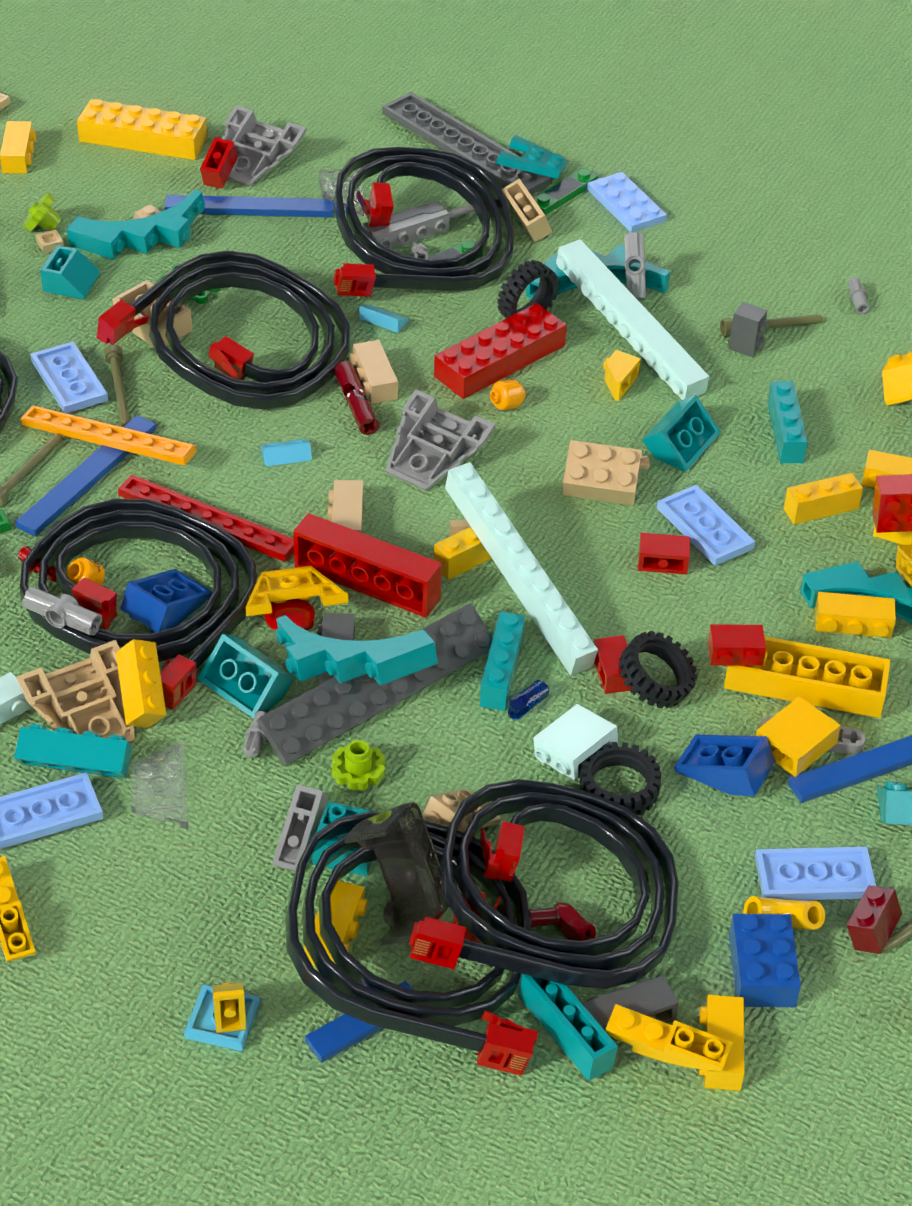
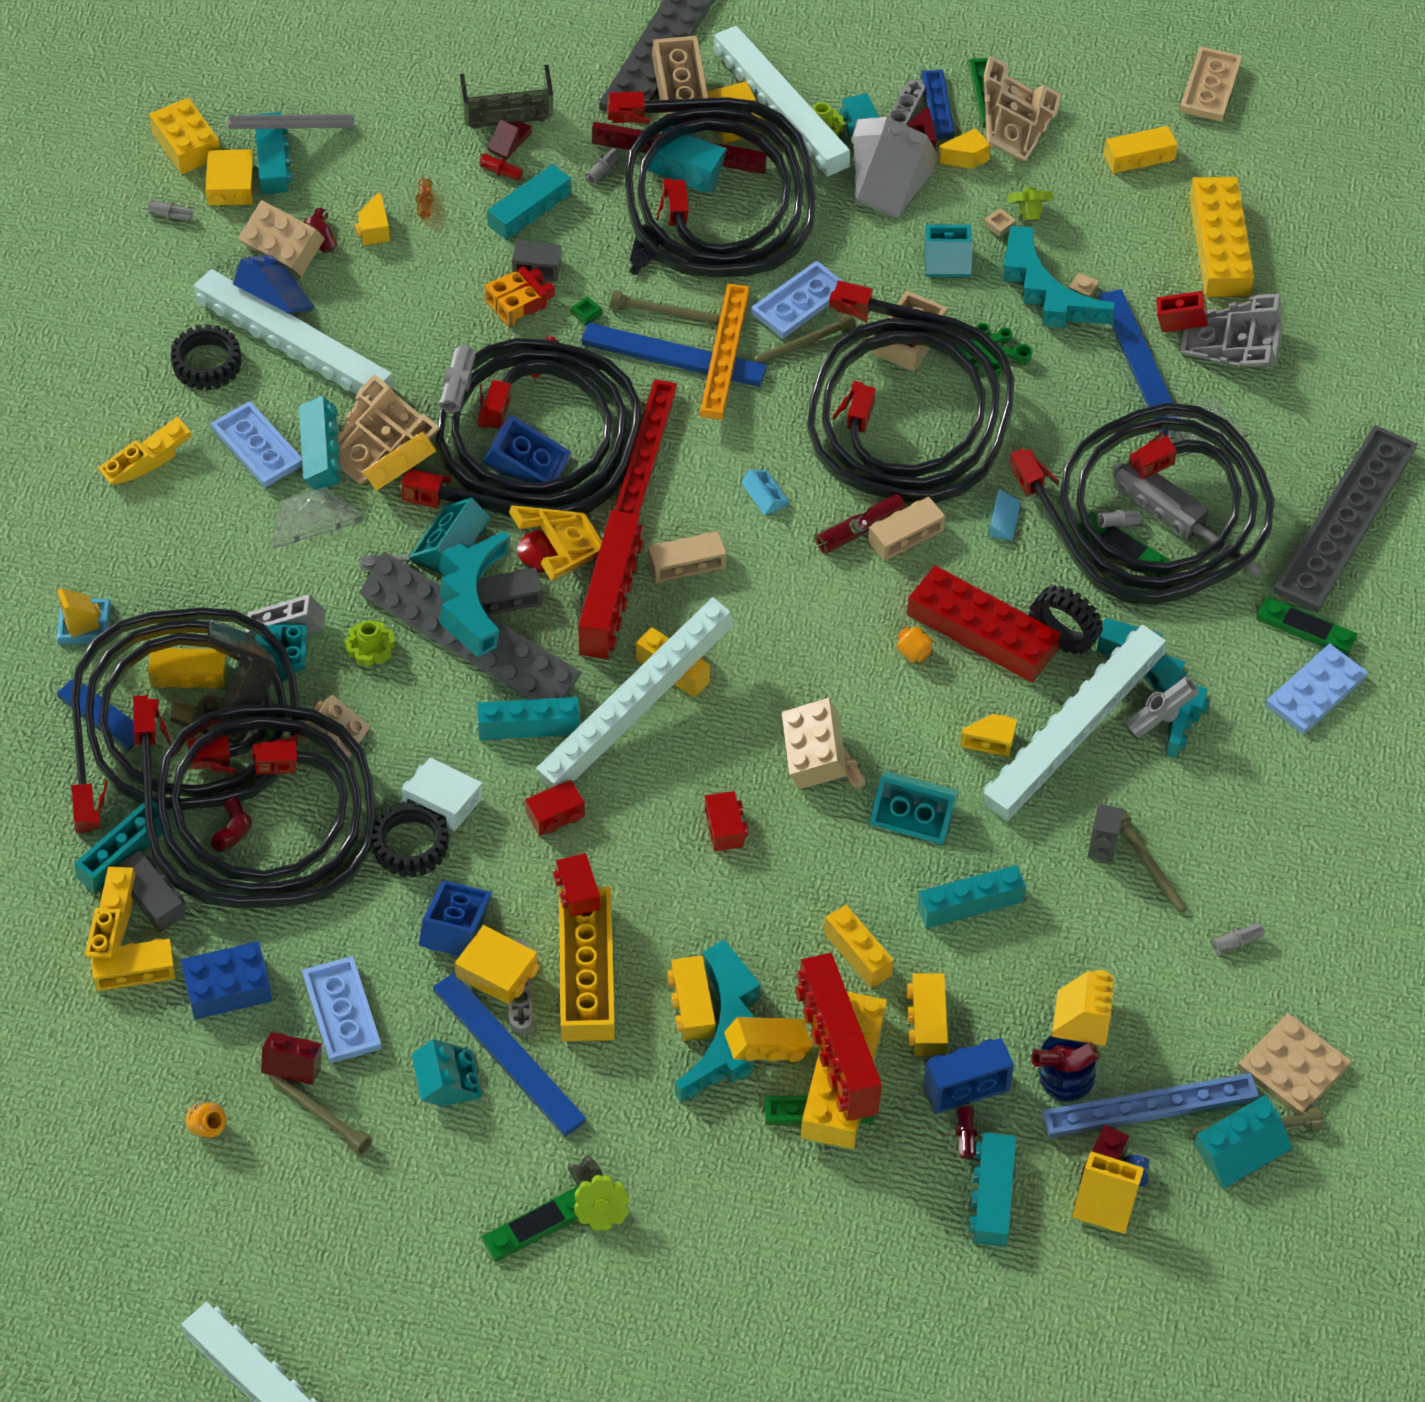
camera: 75 degrees right, 10 degrees up
light orange head [67,557,105,586] -> none
light grey wedge [386,389,496,492] -> none
teal wing [496,135,568,179] -> none
tan brick [501,179,553,243] -> none
clear blue bar [508,680,550,720] -> none
black tyre [618,631,697,708] -> none
light blue plate [657,485,755,566] -> none
yellow cylinder [743,896,825,930] -> none

